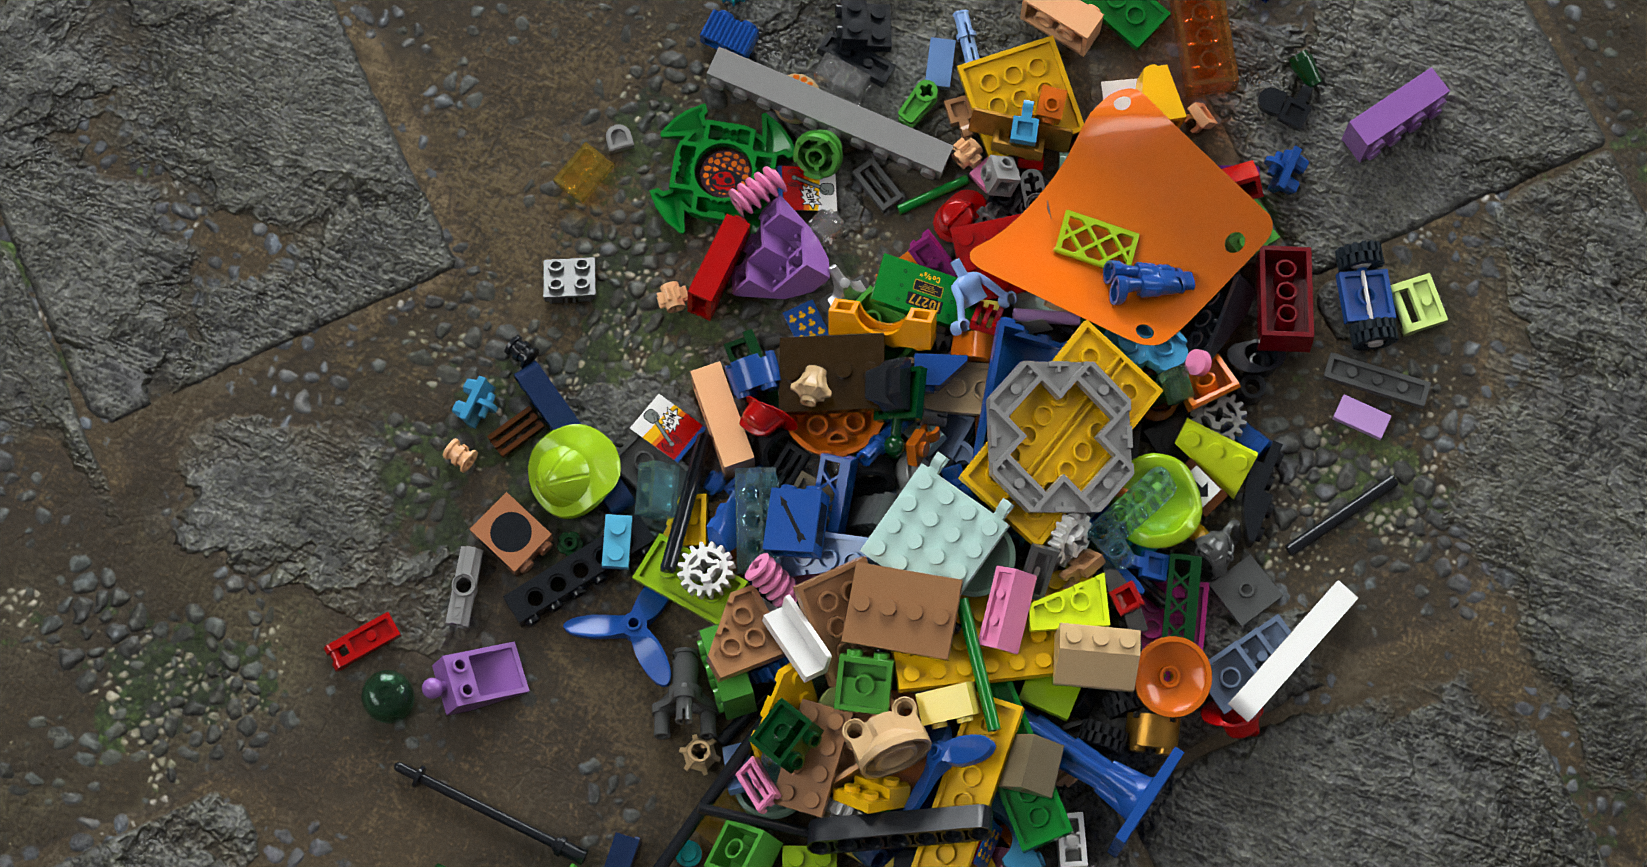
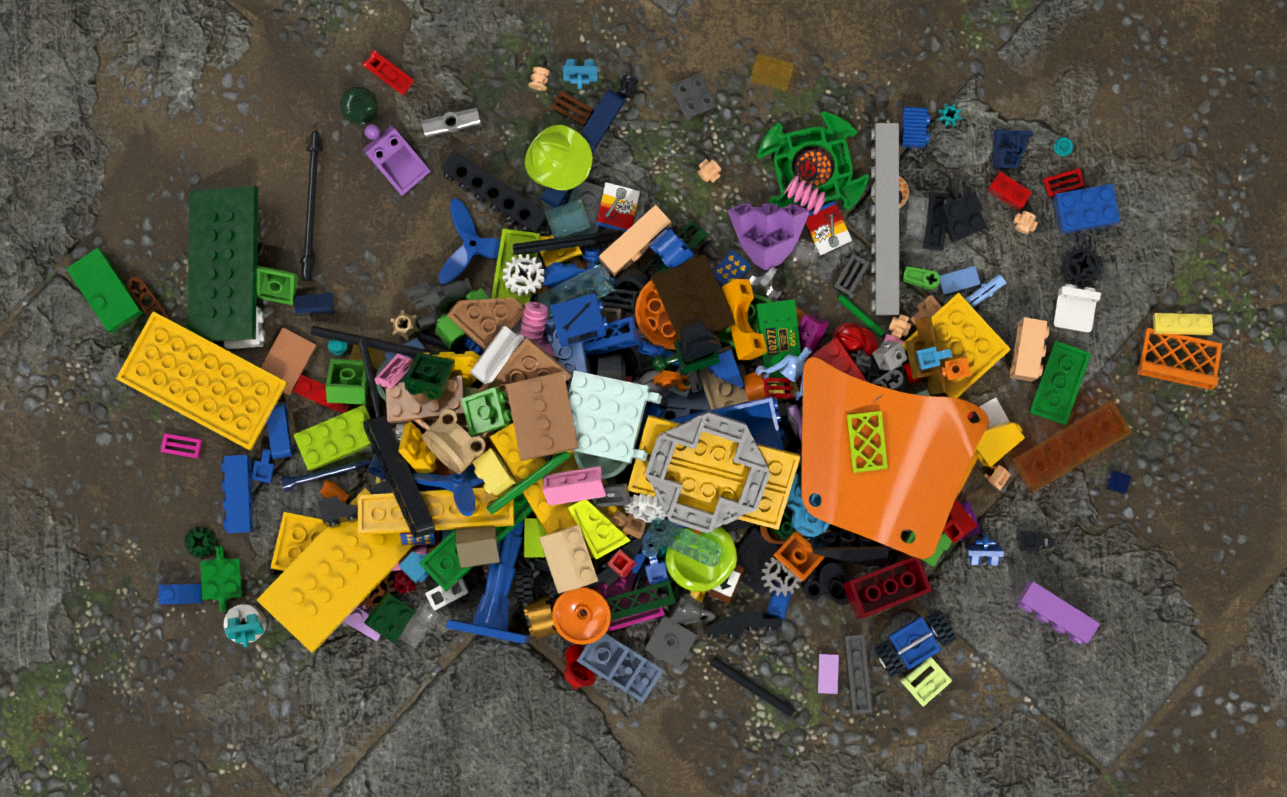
camera: 75 degrees right, 10 degrees up
nougat brick [470,492,553,577] -> none
dark green plate [557,531,583,556] -> none
medium azure plate [602,514,633,570] -> none
light grey tile [606,124,635,154] -> none
red slope [687,214,750,321] -> none
red piece [739,396,798,437] -> none
tan rock [790,365,832,407] -> none
bright green cone [793,130,843,180] -> none
blue piece [1103,260,1195,305] -> none
clear green tile [1158,365,1195,405] -> none
neon yellow wing [1175,418,1258,499] -> none
bright pink tile [1185,349,1212,376] -> none
white beam [1228,580,1358,722] -> none
black tile [1257,87,1287,118] -> none
dark green cone [1289,50,1322,88] -> none

